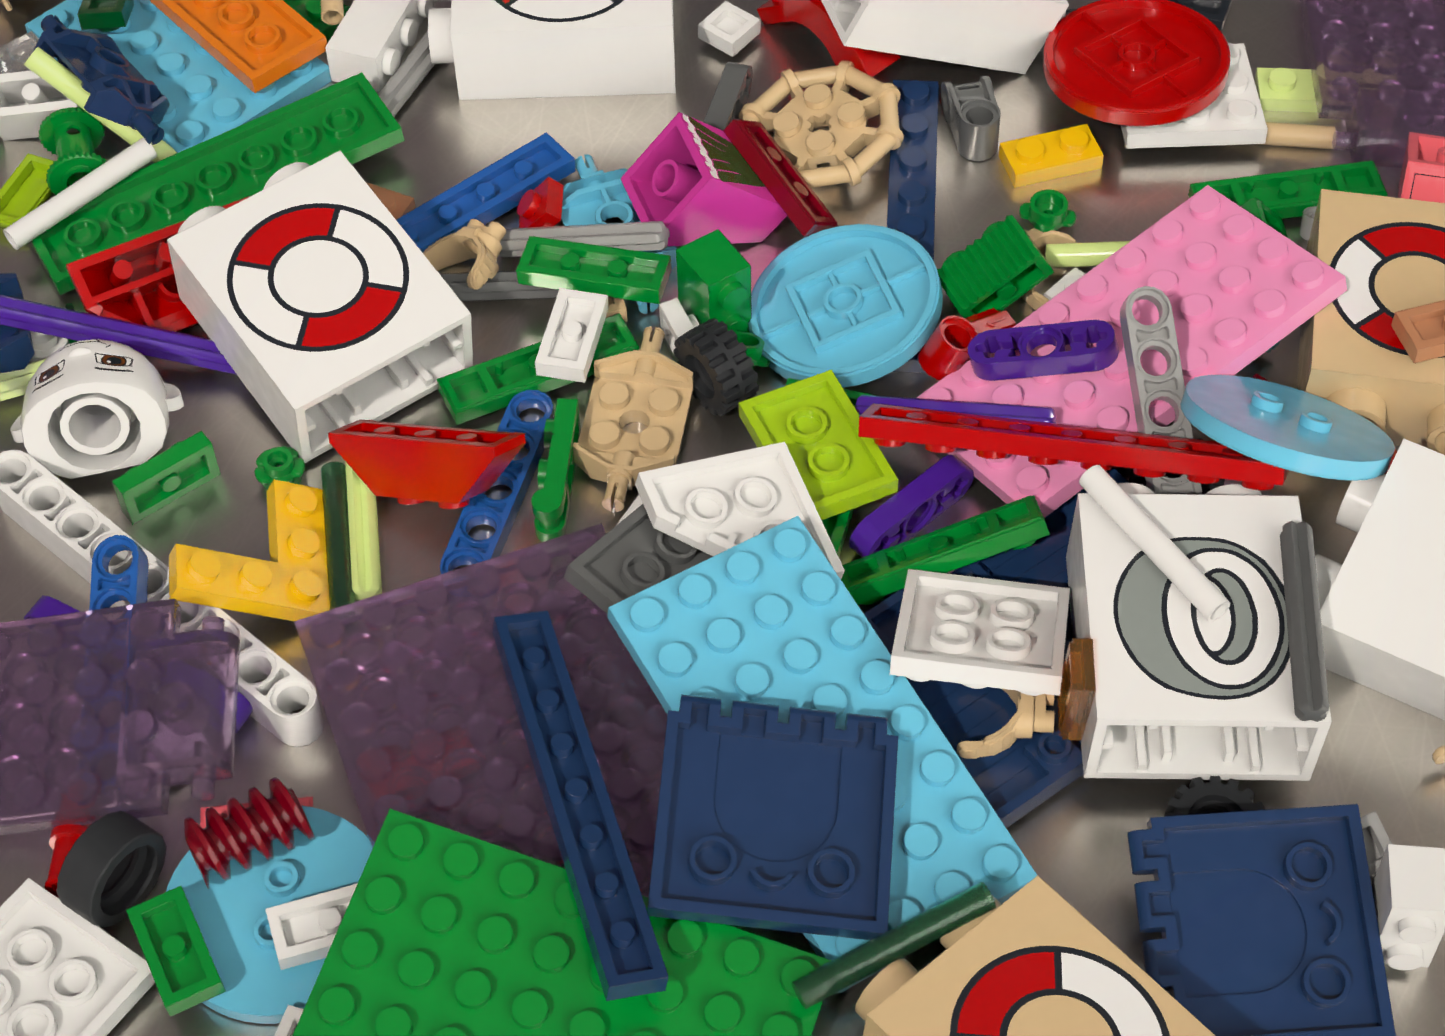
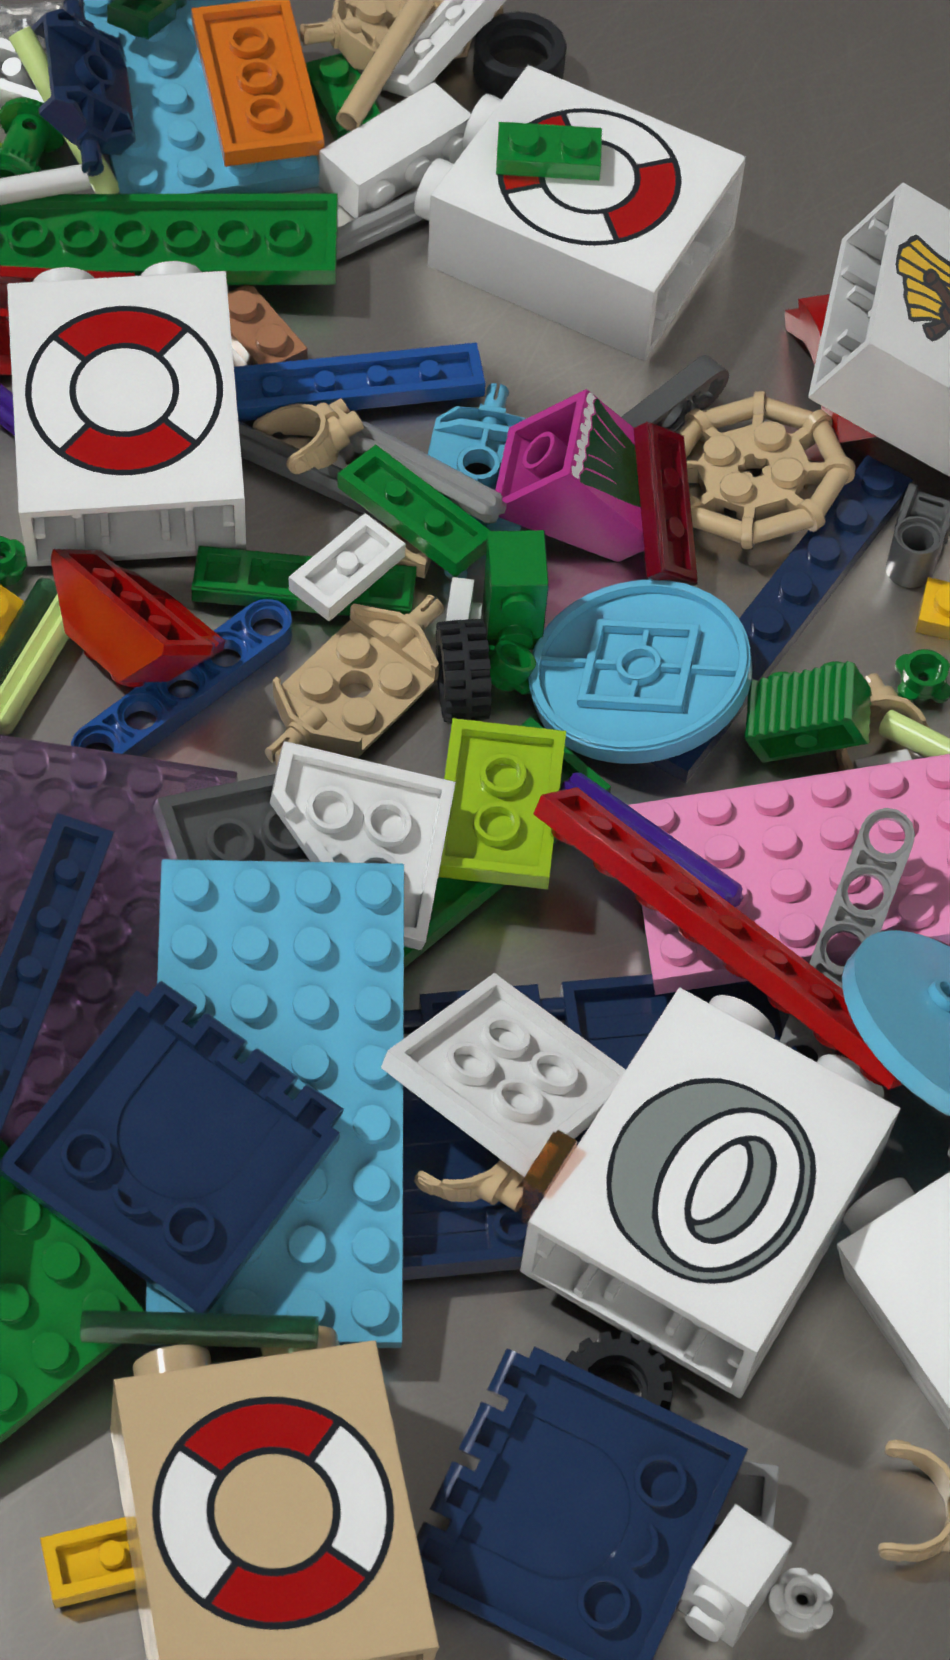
camera: 25 degrees right, 5 degrees up
red plate [517,177,564,228] -> none
green plate [531,398,581,543] -> none
white plate [698,1,761,57] -> none
green plate [841,495,1050,605] -> none
dark purple beam [849,455,974,558] -> none
red piece [918,308,1016,380] -> none
dark purple beam [968,320,1119,381] -> none
white piece [1079,465,1230,622] -> none
dark grey axle [1280,521,1329,722] -> none

